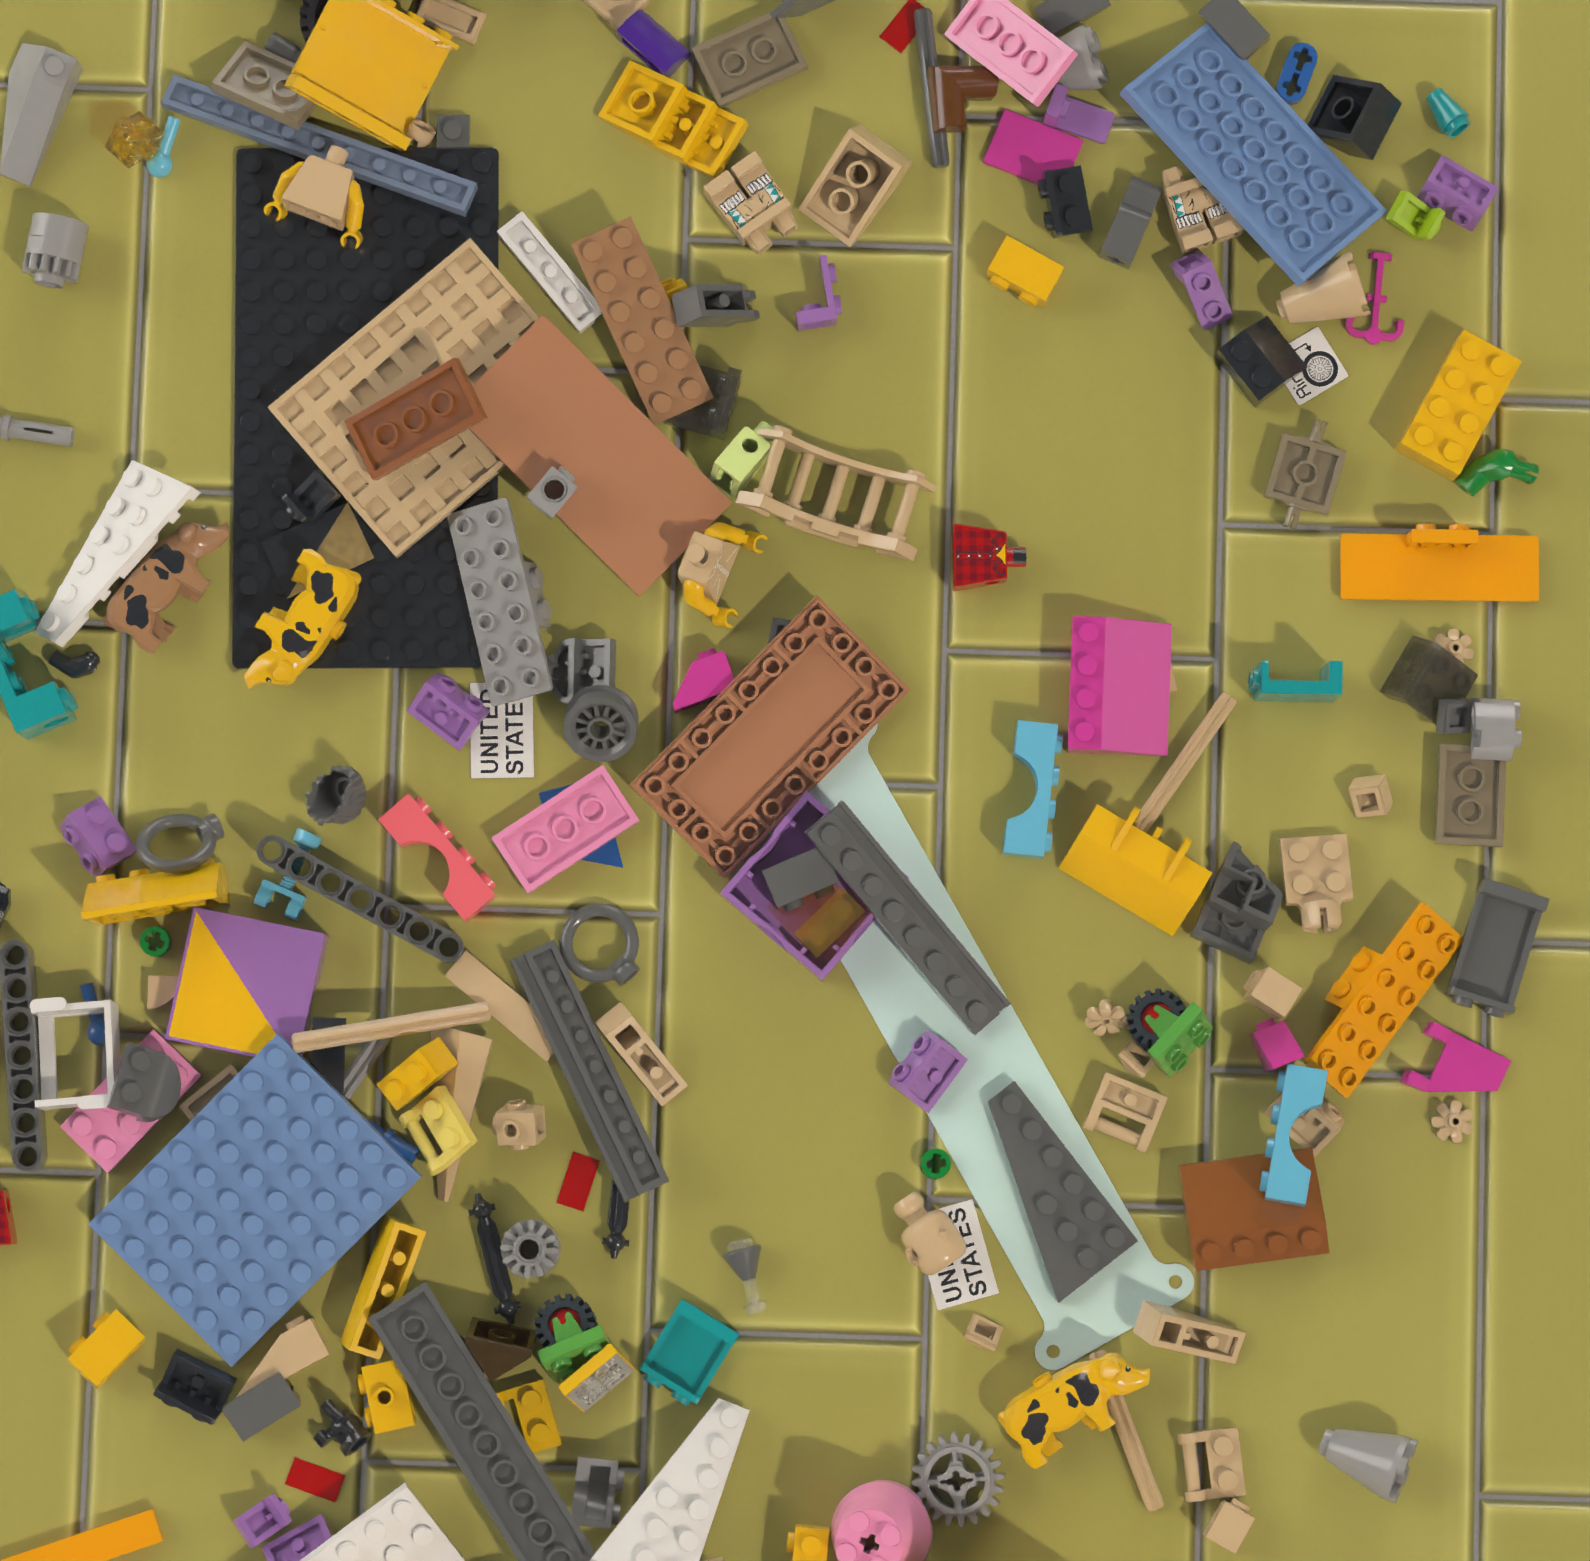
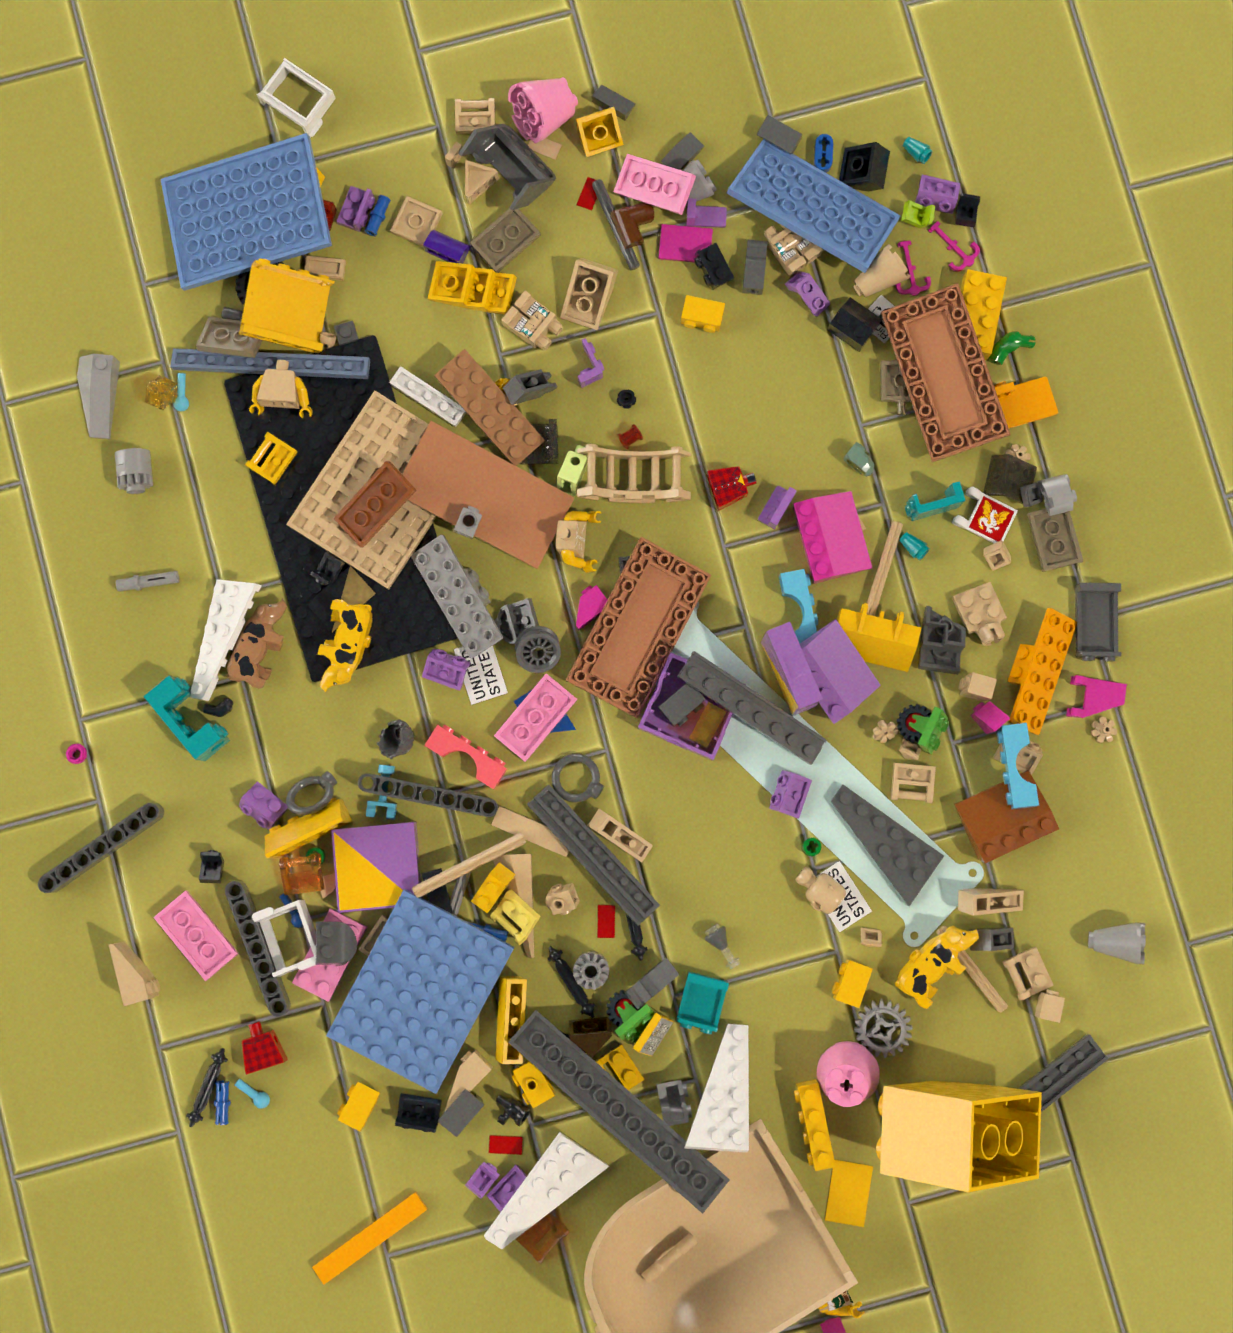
camera: 10 degrees left, 0 degrees up
none -> yellow plate [245,432,297,485]
none -> clear orange plate [279,853,325,895]
none -> black plate [617,389,636,409]
none -> clear red bush [617,424,643,450]
none -> dark grey piece [625,958,679,1009]
none -> medium lavender bracket [758,486,796,530]
none -> medium lavender tile [761,622,823,716]
none -> medium lavender slope [800,619,881,724]
none -> yellow brick [832,959,873,1008]
none -> sand green rock [843,442,874,477]
none -> nougat tile [881,283,1011,463]
none -> teal cone [899,532,930,561]
none -> dark pink piece [928,221,980,272]
none -> flag [952,487,1018,543]
none -> black bracket [955,193,980,228]
none -> dark grey slope [969,928,1014,951]

